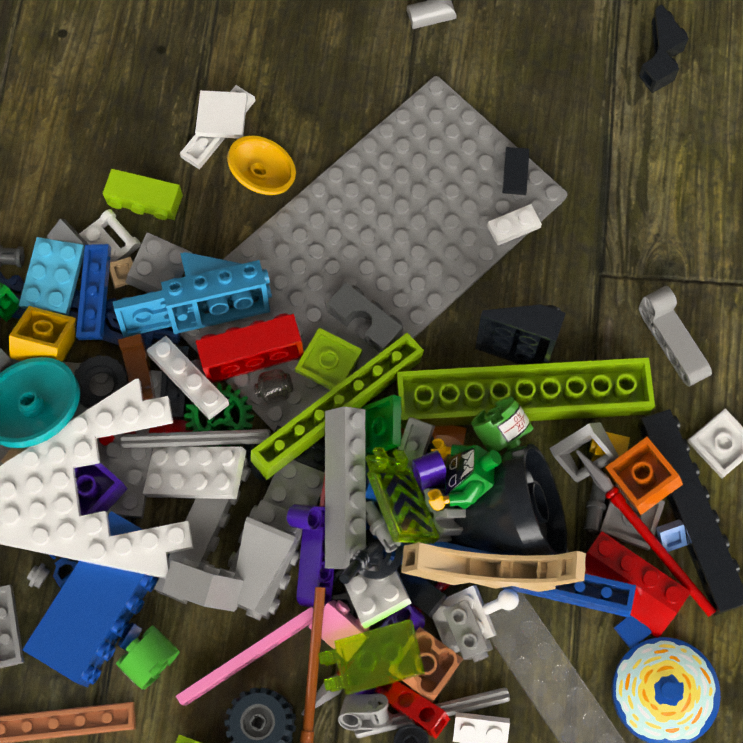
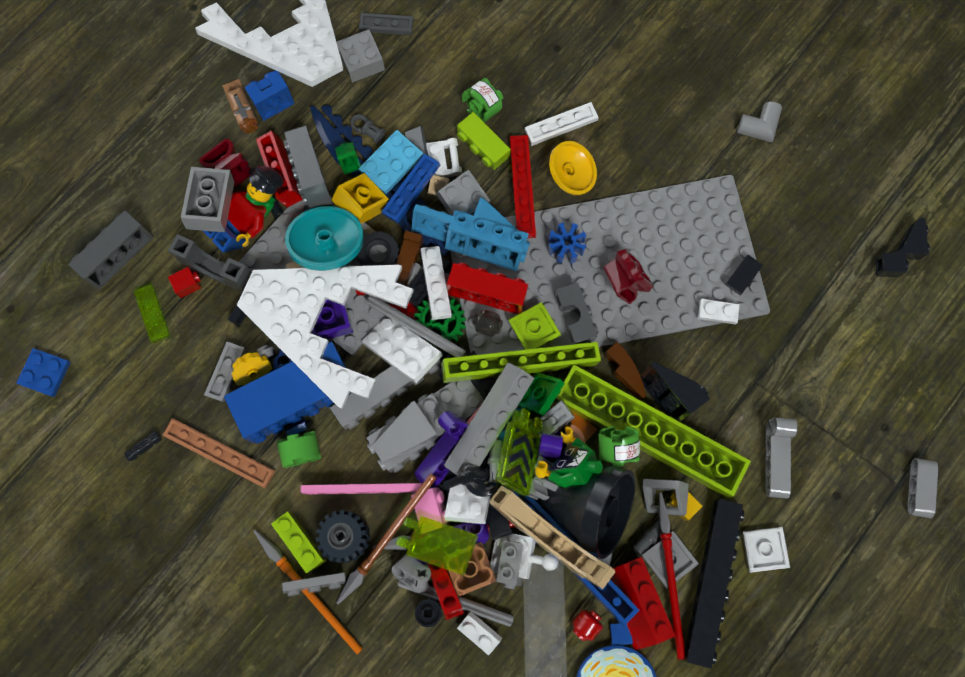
camera: 30 degrees right, 5 degrees up
light grey brick [162,558,244,612] -> none
white tile [195,90,247,138] -> none
orange brick [605,437,683,515] -> none
medium blue plate [656,519,688,552] -> none
none -> yellow plant [231,352,272,386]
none -> bright green brick [462,78,503,123]
none -> red plate [510,135,536,239]
none -> blue gear [548,223,586,264]
none -> red head [572,610,603,642]
none -> dark red piece [603,249,653,304]
none -> reddish brown slope [604,342,646,401]

